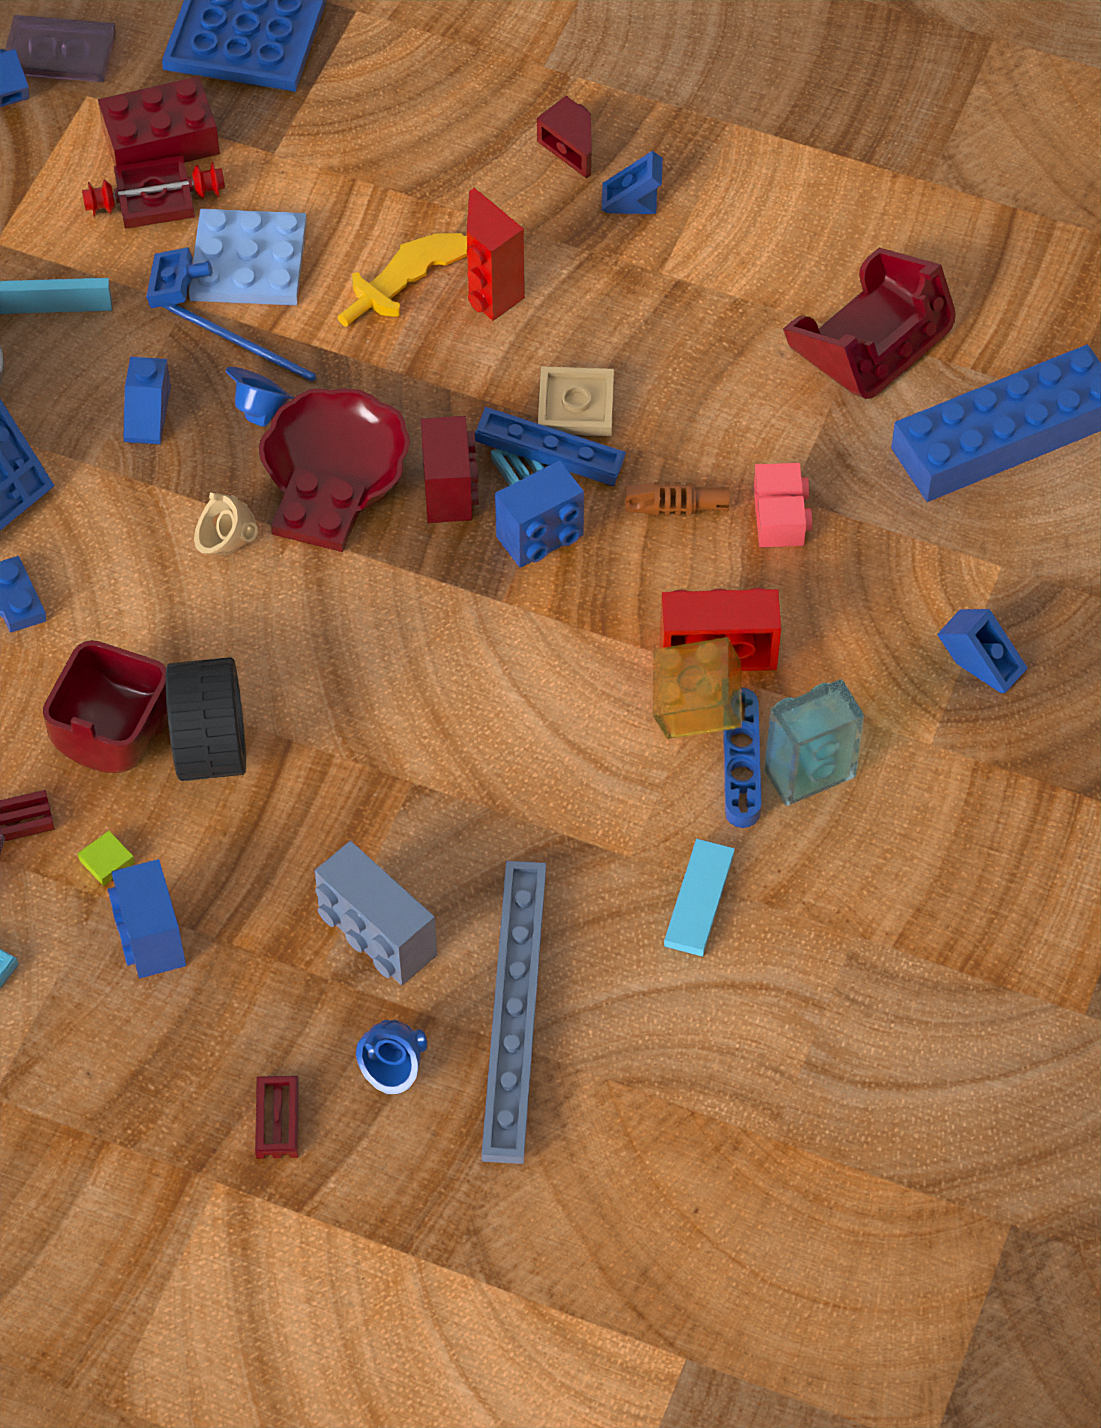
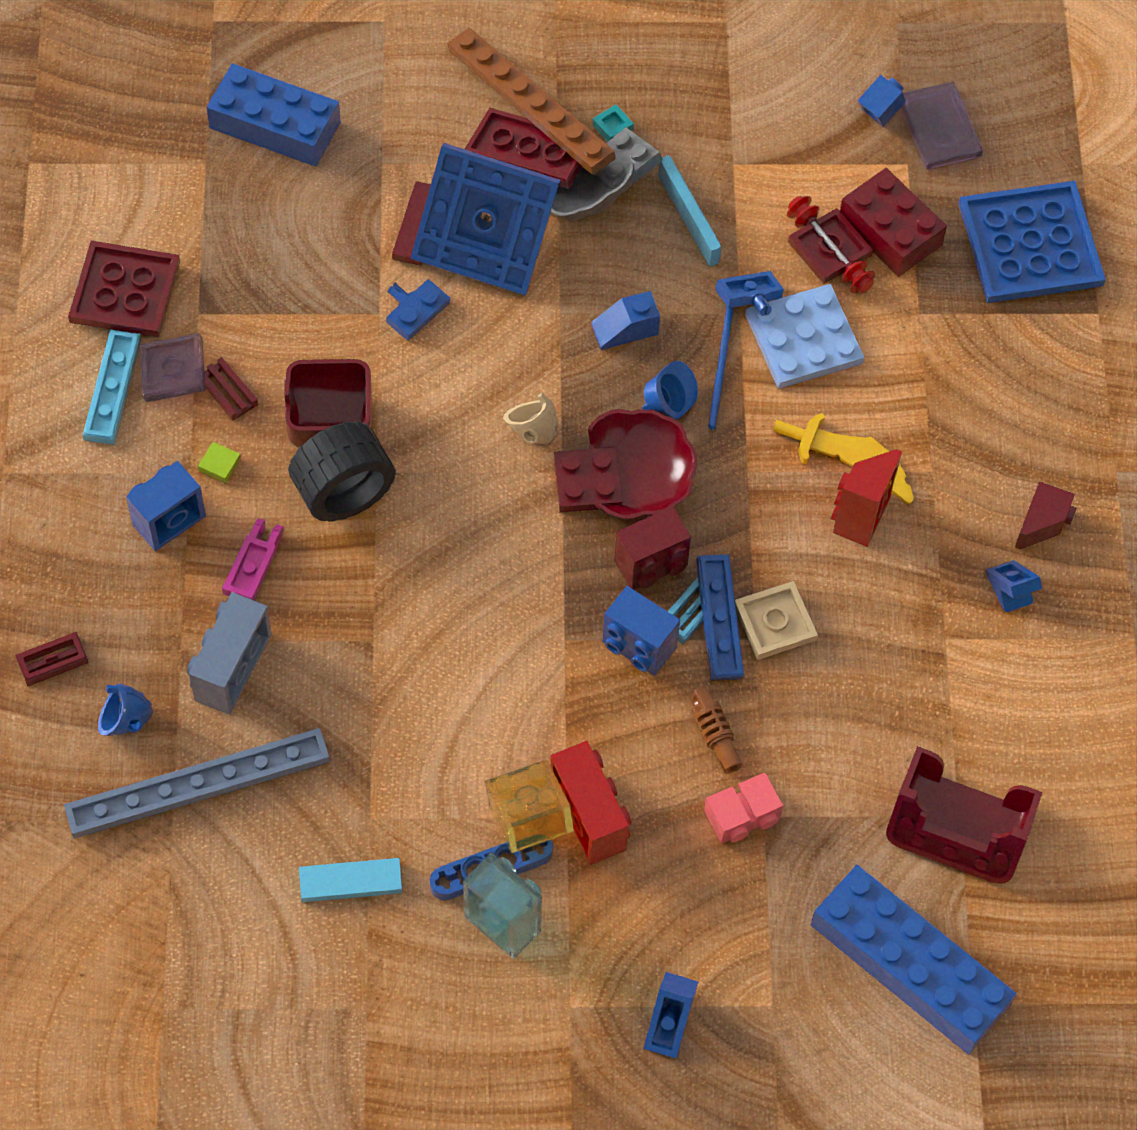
camera: 65 degrees right, 5 degrees up
none -> dark pink hinge [222,518,284,601]

